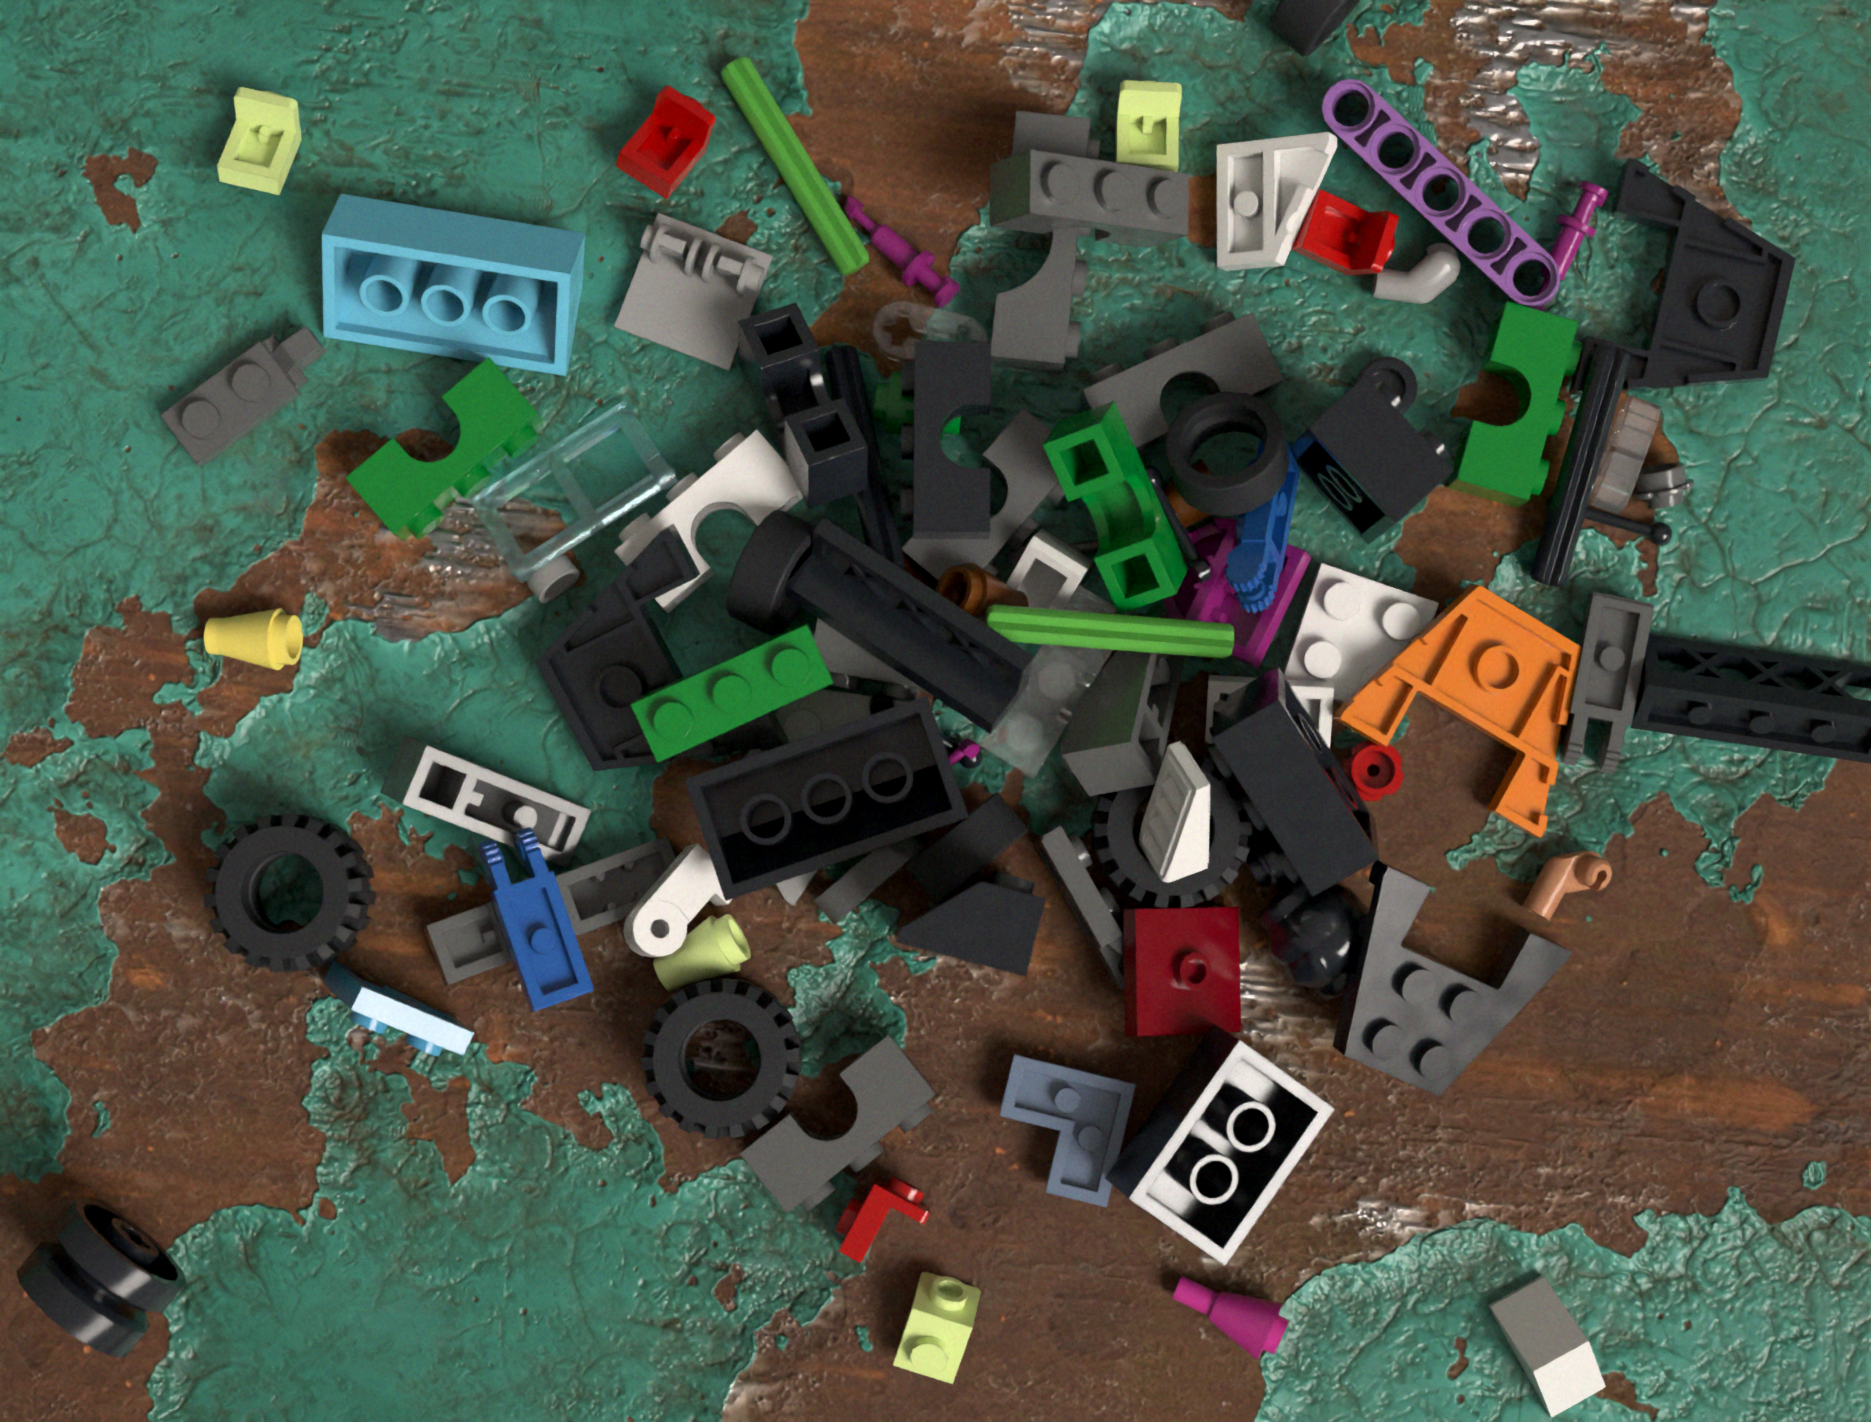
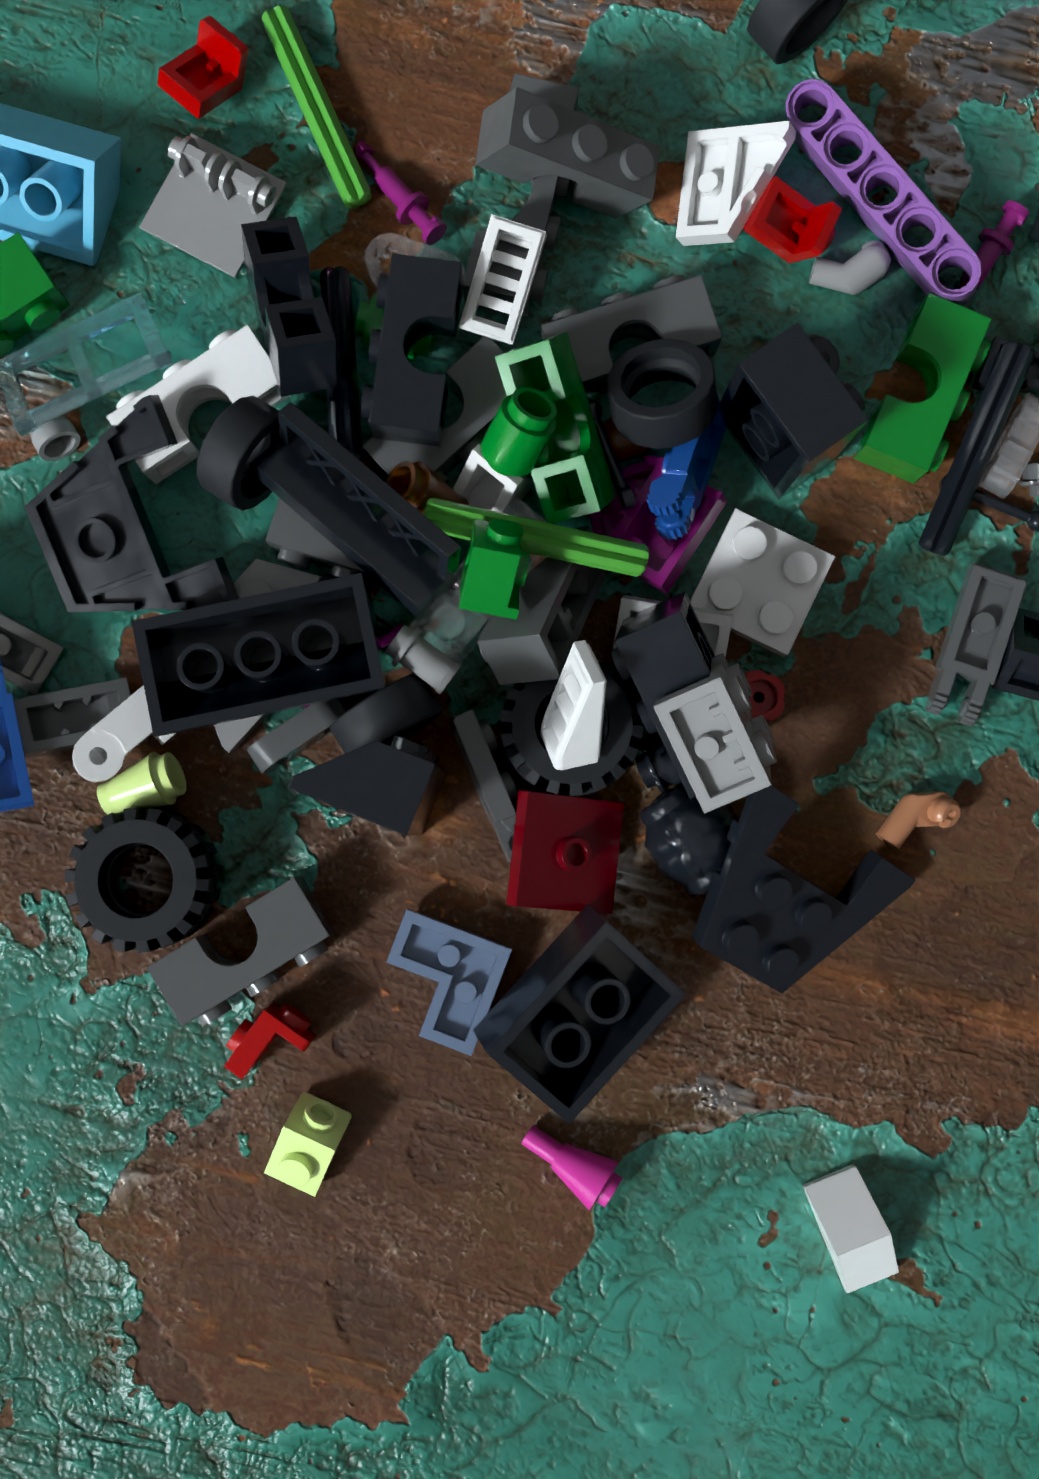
camera: 10 degrees right, 0 degrees up
green arch [630,621,833,763] -> none
yellowish green bracket [1115,80,1182,172] -> none
orange wing [1332,585,1582,838] -> none
none -> light grey pin [385,625,462,694]
none -> white slope [459,214,547,345]
none -> green brick [459,519,530,620]
none -> green brick [480,387,557,477]
none -> light grey bracket [653,653,777,813]

